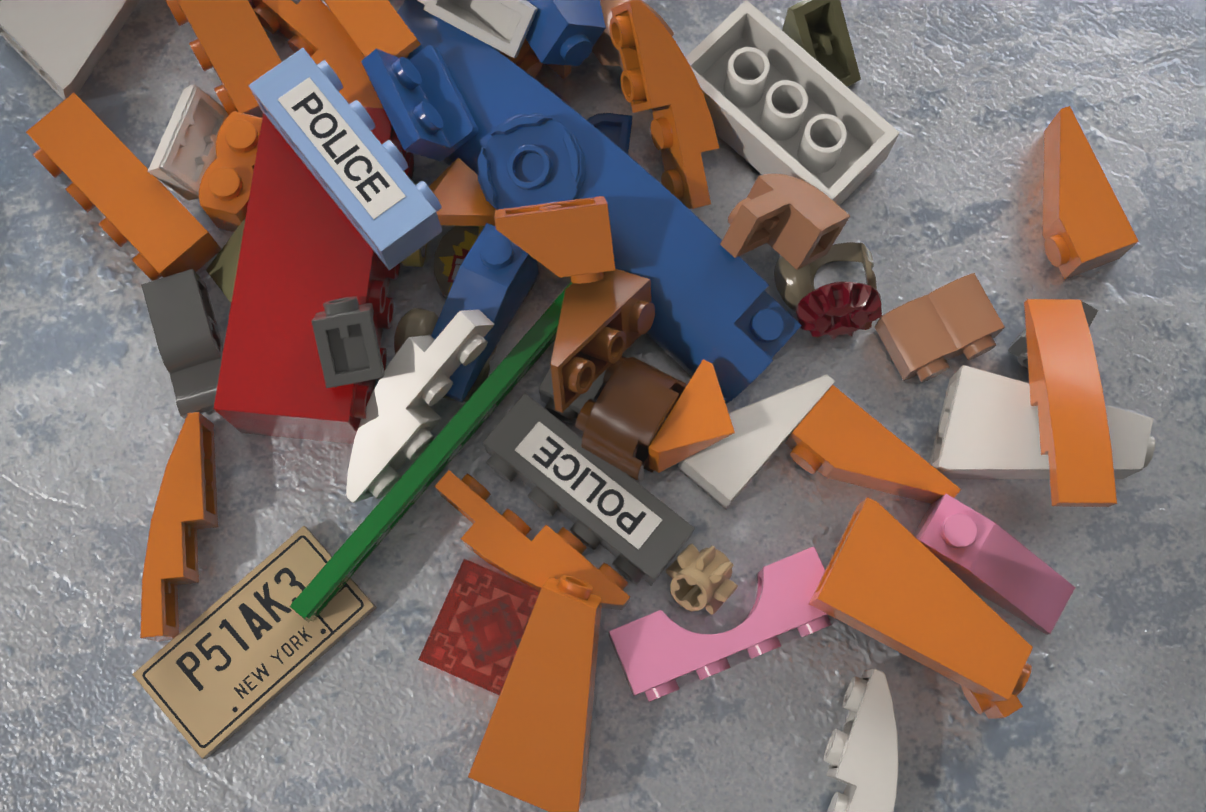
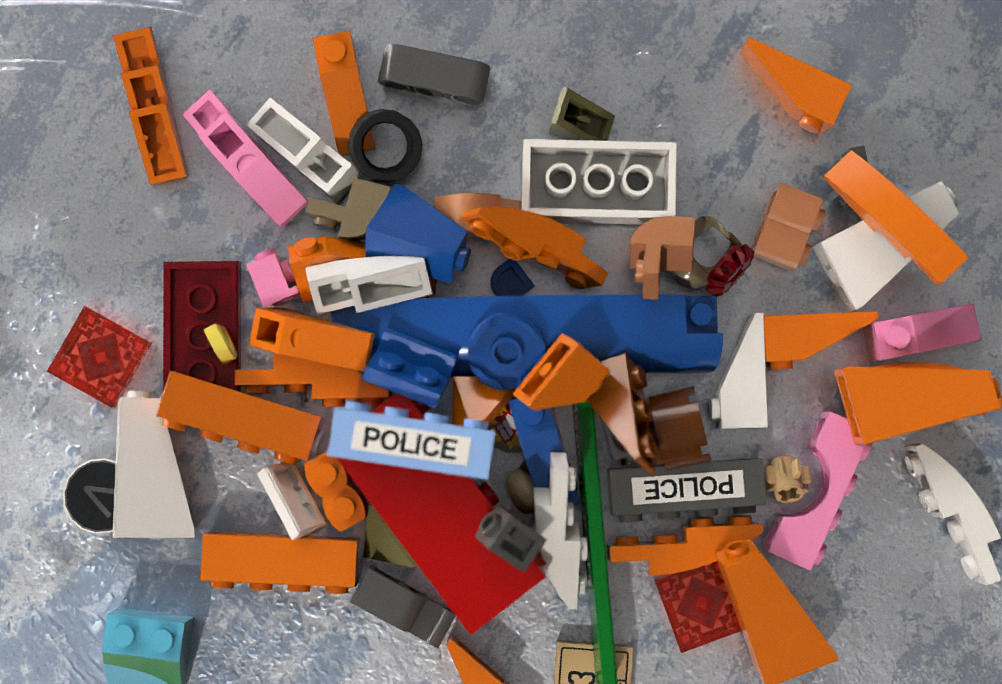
camera: 45 degrees left, 10 degrees up
orange slope [649,359,735,473] -> none

